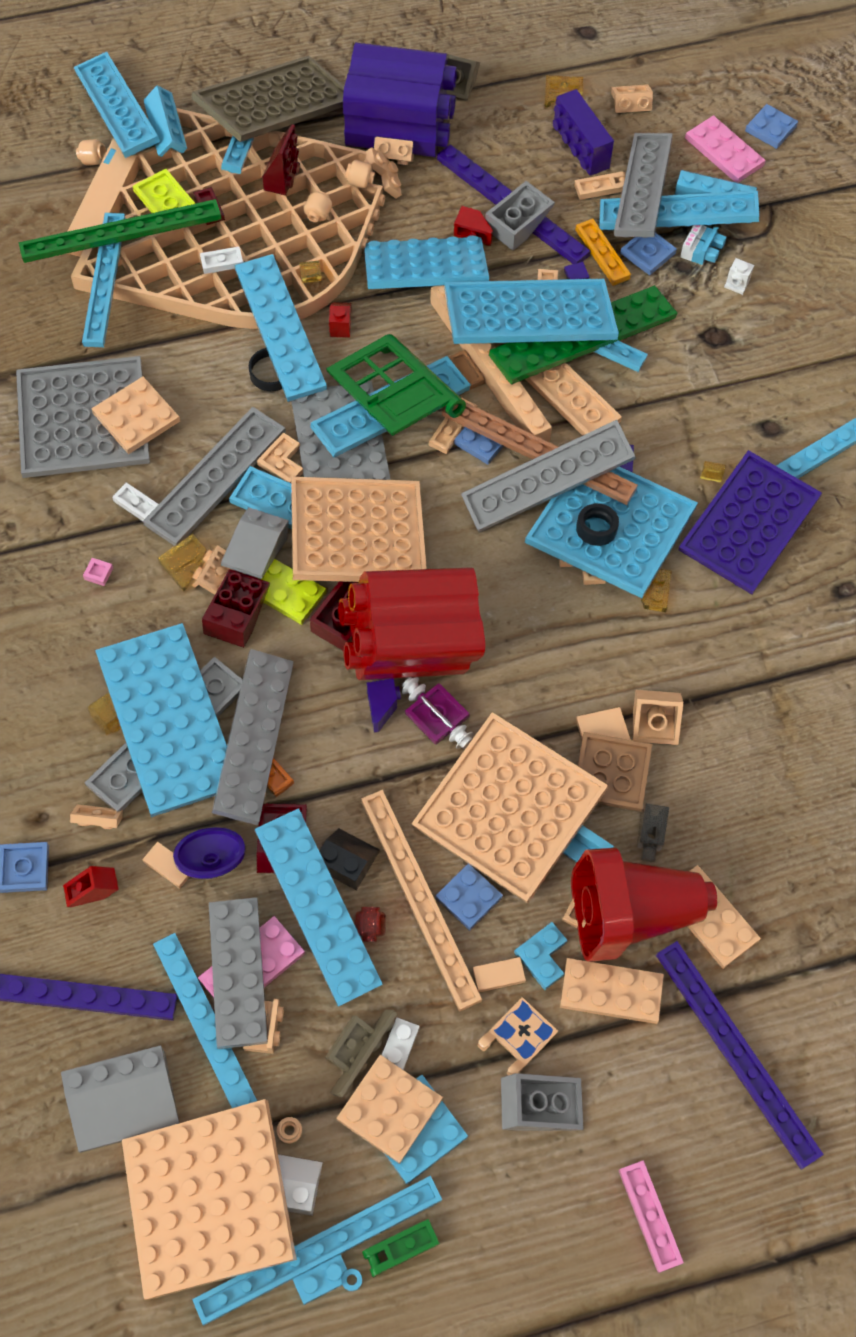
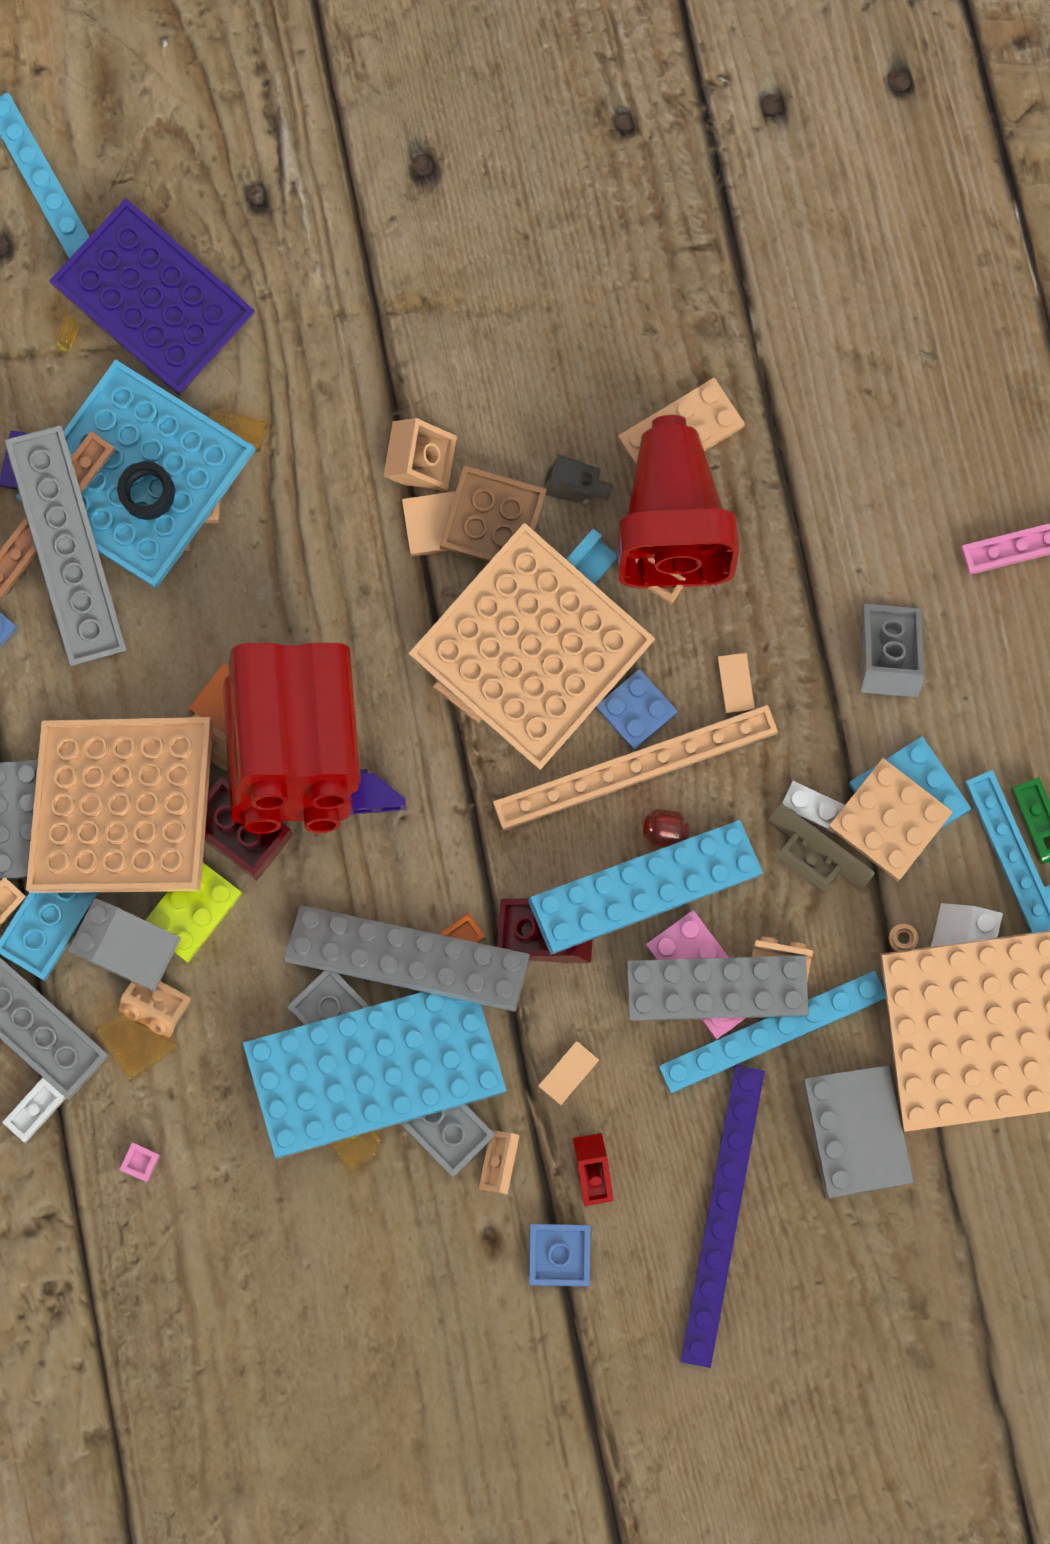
camera: 85 degrees left, 15 degrees up
dark purple dish [173,827,245,879] -> none
dark red slope [202,569,270,648] -> none
black slope [319,828,380,891] -> none
magenta plate [402,677,474,749] -> none
light nougat flag [477,997,558,1075] -> none
medium azure plate [514,922,567,990] -> none
light nougat plate [560,958,664,1024] -> none
dark purple plate [656,941,824,1170] -> none

